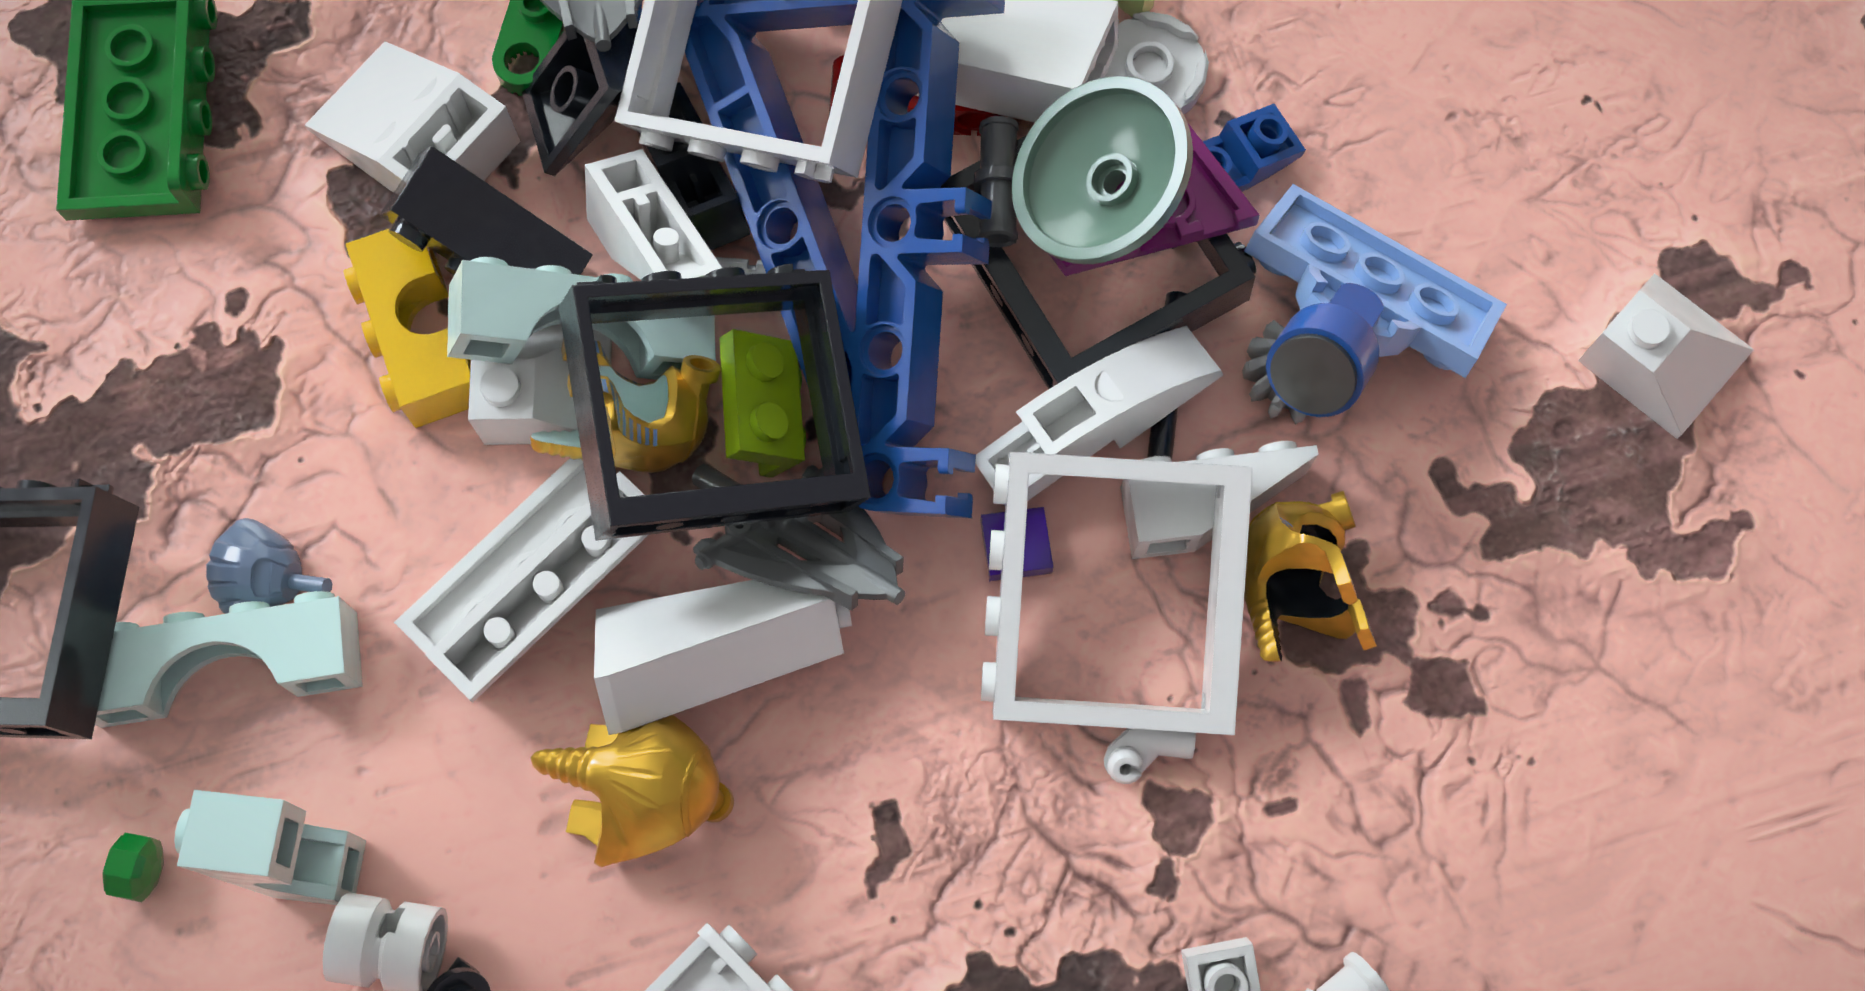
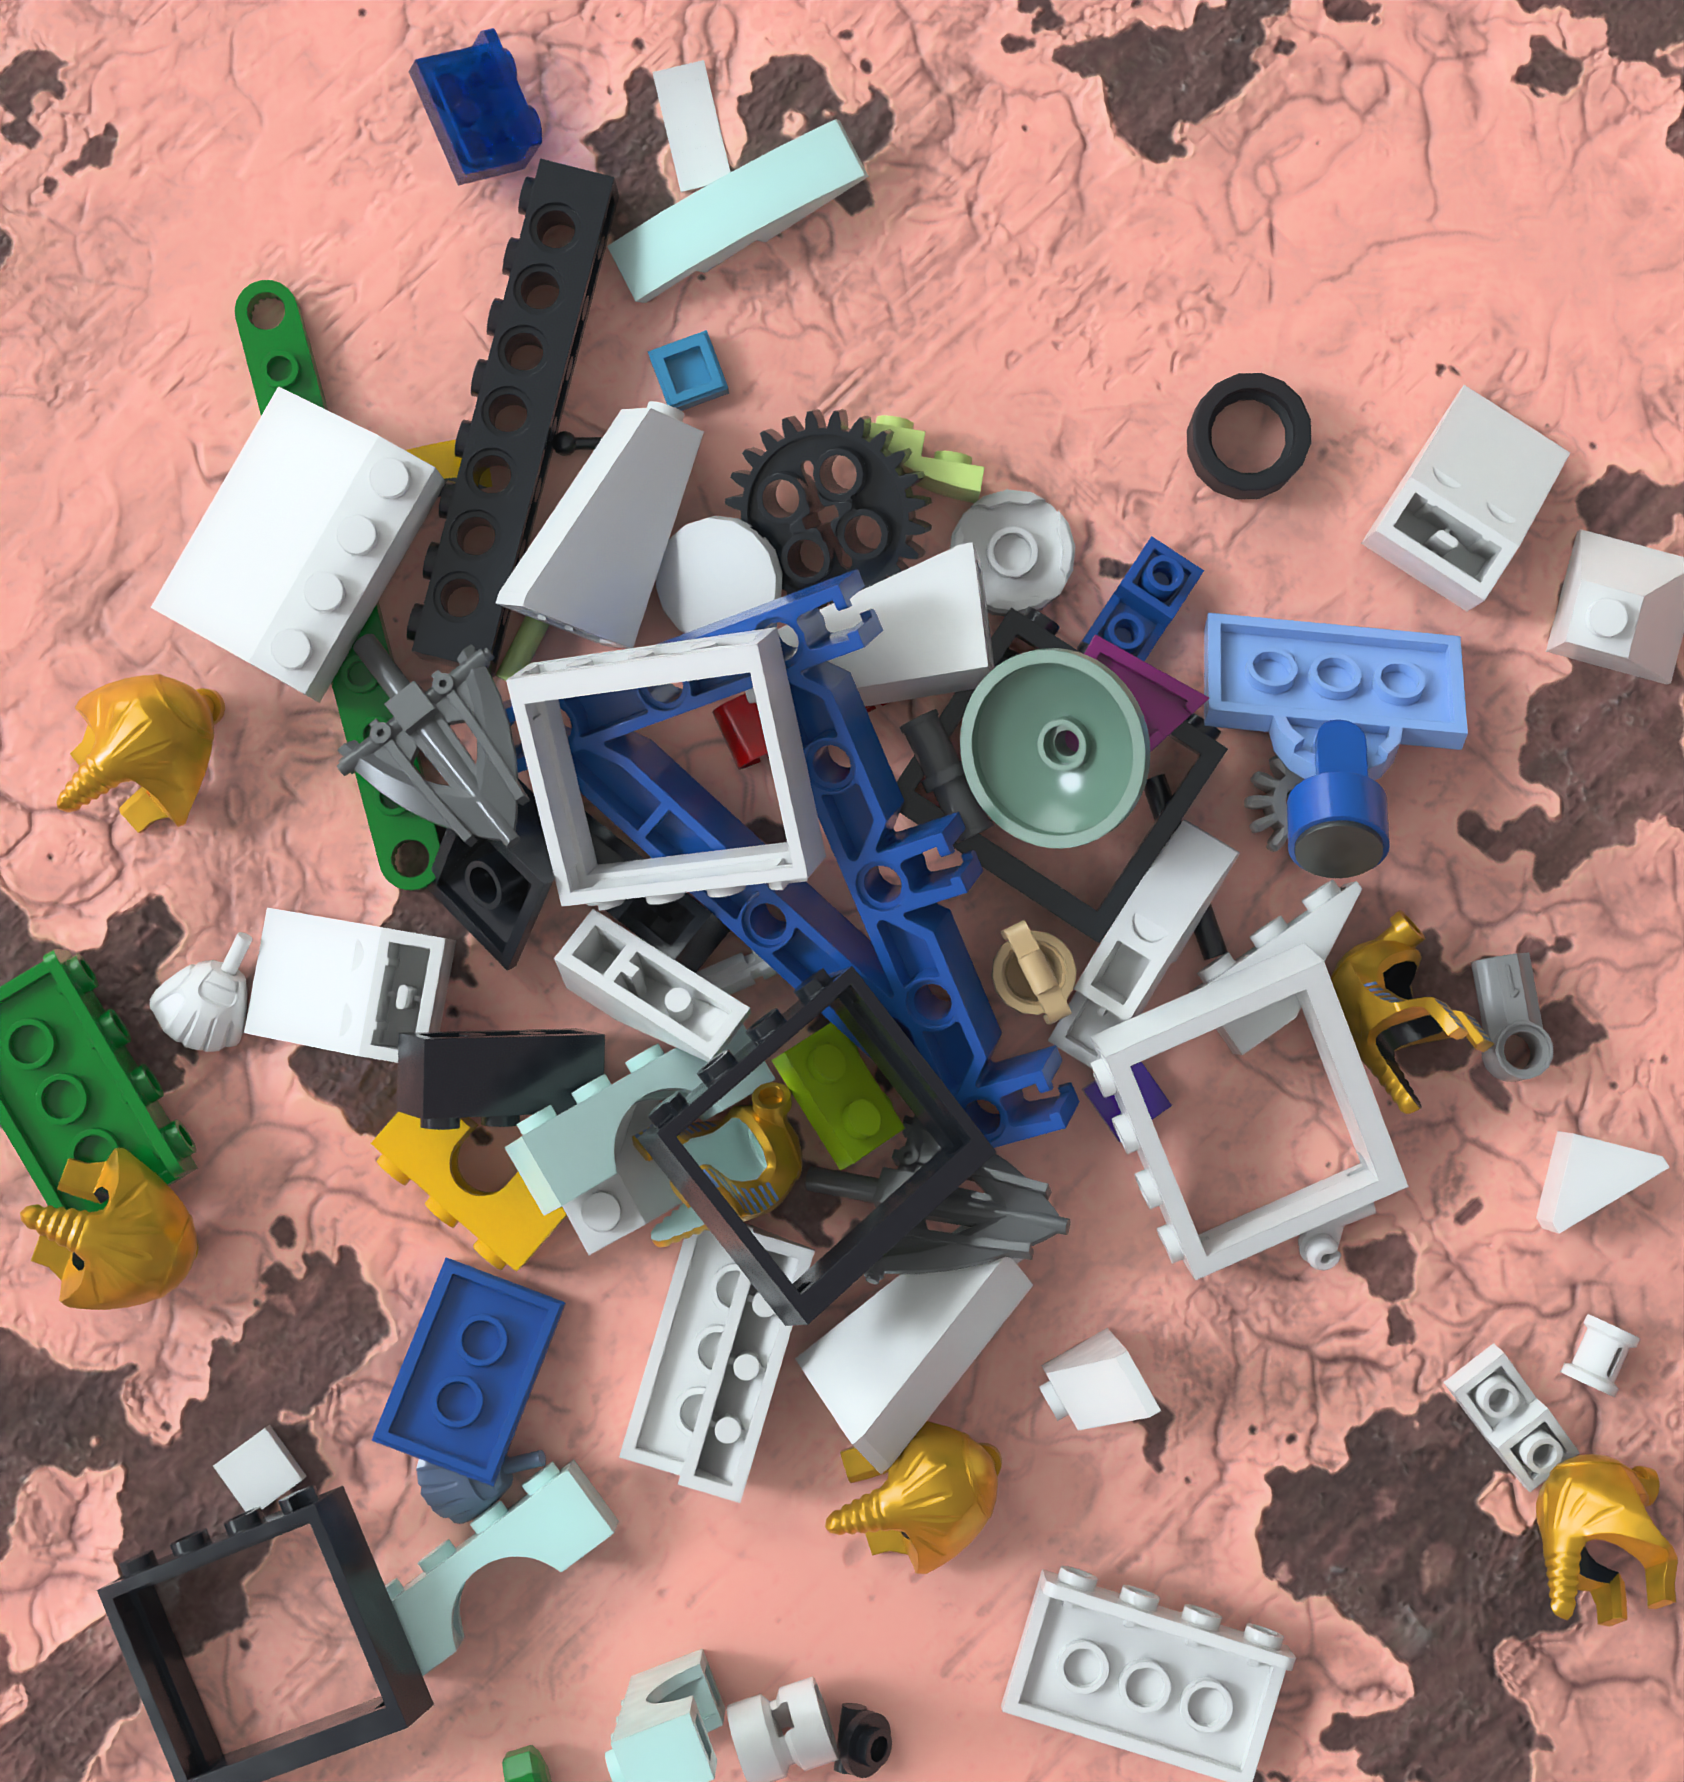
camera: 30 degrees left, 15 degrees up
none -> pearl gold piece [20,1148,199,1310]
none -> white piece [150,932,253,1052]
none -> white tile [213,1425,307,1512]
none -> blue tile [372,1257,566,1487]
none -> tan piece [991,920,1077,1024]
none -> white slope [1039,1328,1161,1431]
none -> black tyre [1186,373,1311,499]
none -> white slope [1361,385,1570,612]
none -> light grey piece [1471,952,1553,1082]
none -> white slope [1536,1131,1670,1234]

